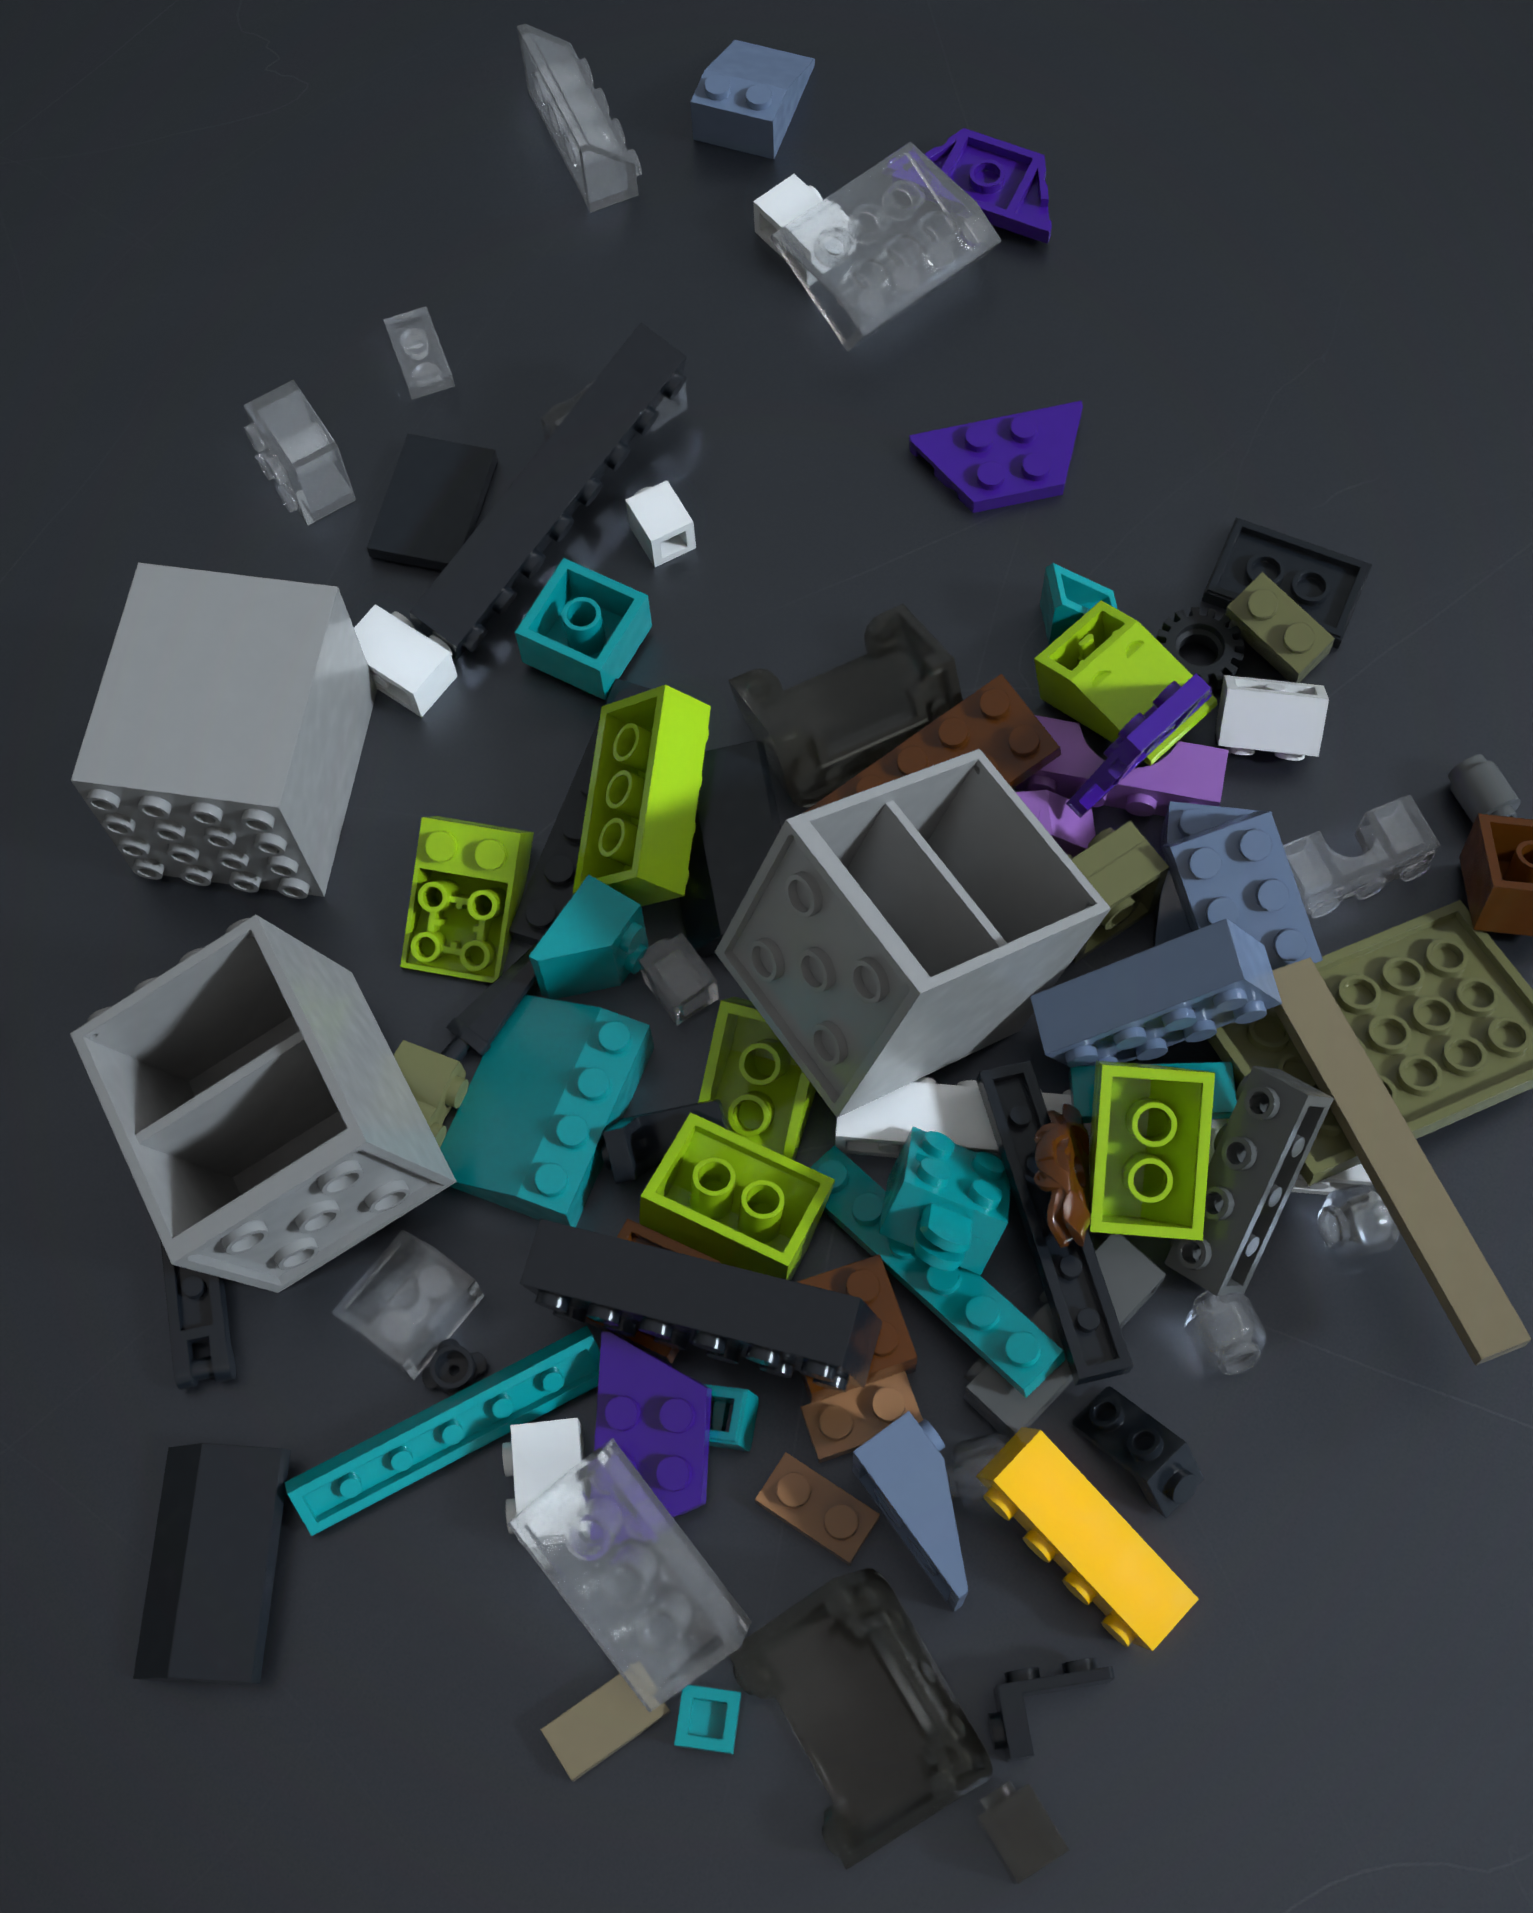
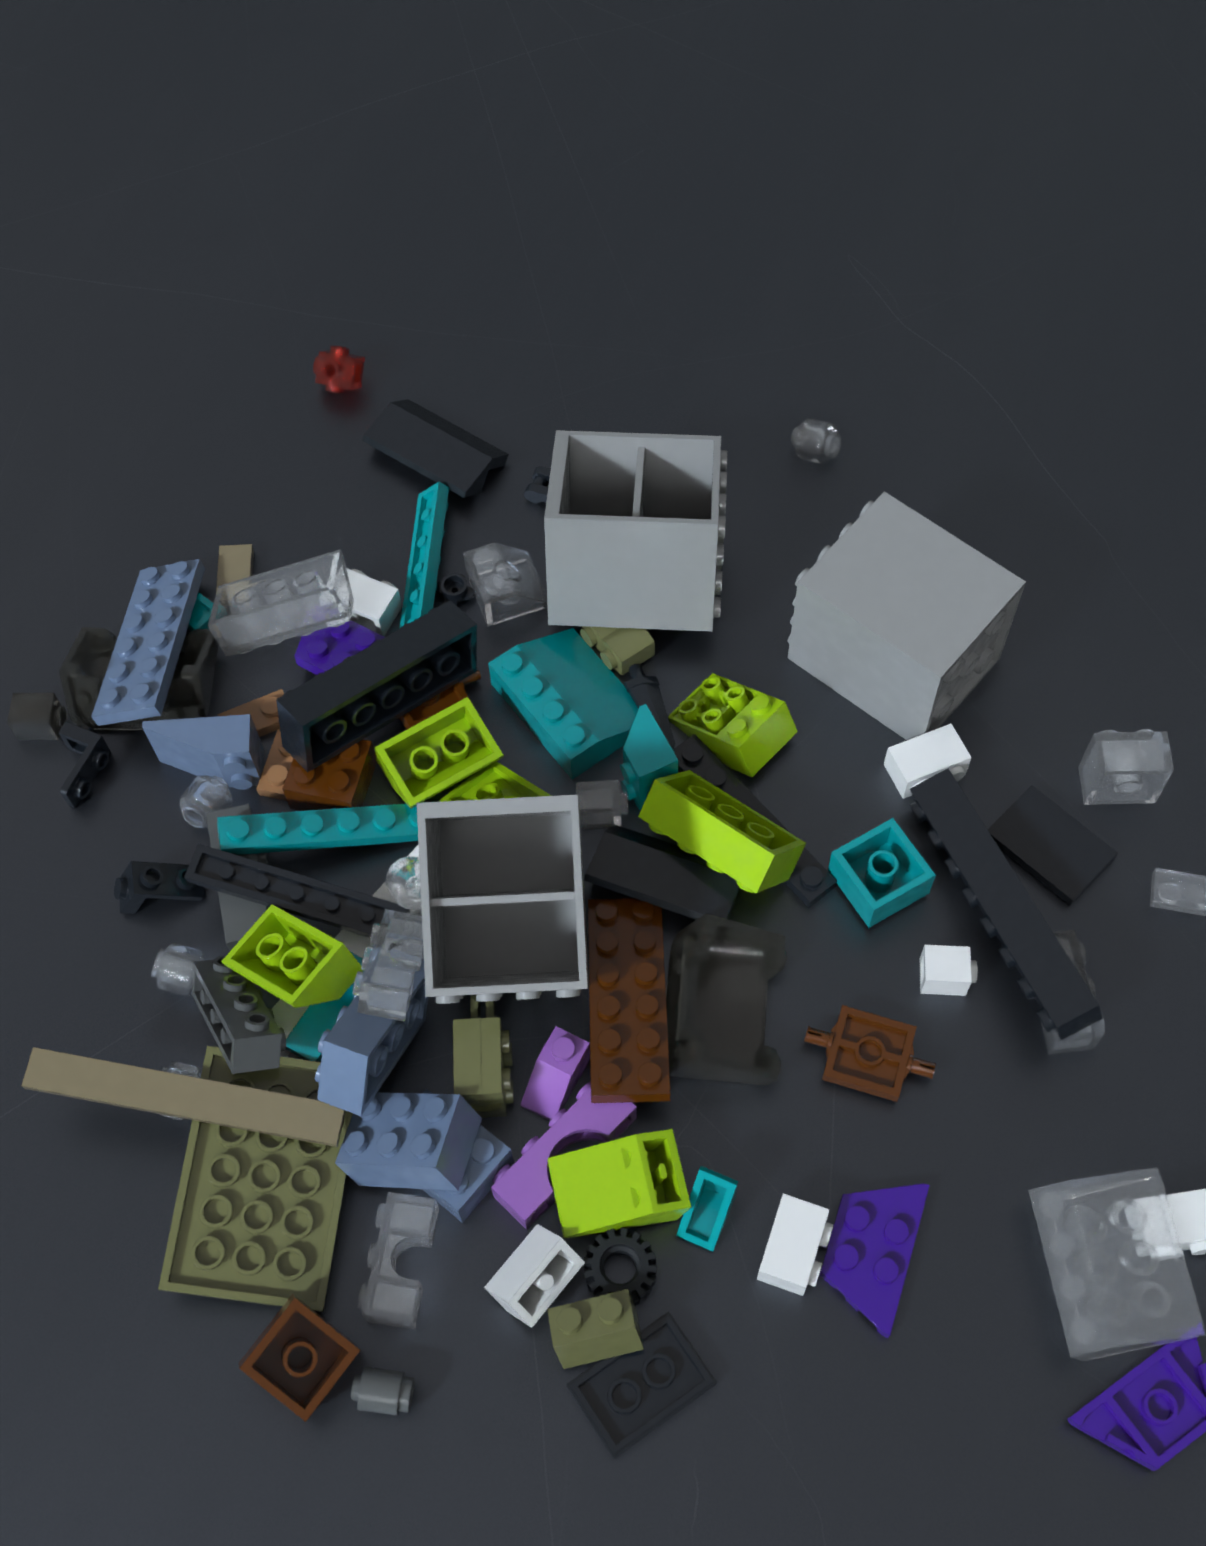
camera: 120 degrees right, 5 degrees down
black bracket [601,1099,728,1184] -> none
teal brick [878,1126,1011,1275] -> none
yellow brick [976,1427,1199,1651] -> none
reddish brown piece [1034,1104,1091,1248] -> none
dark purple wing [1066,673,1212,818] -> none
none -> sand blue plate [91,559,205,726]
none -> clear red brick [313,345,365,393]
none -> clear arch [353,909,424,1022]
none -> clear head [386,856,421,910]
none -> white brick [757,1194,833,1296]
none -> reddish brown plate [804,1005,936,1102]

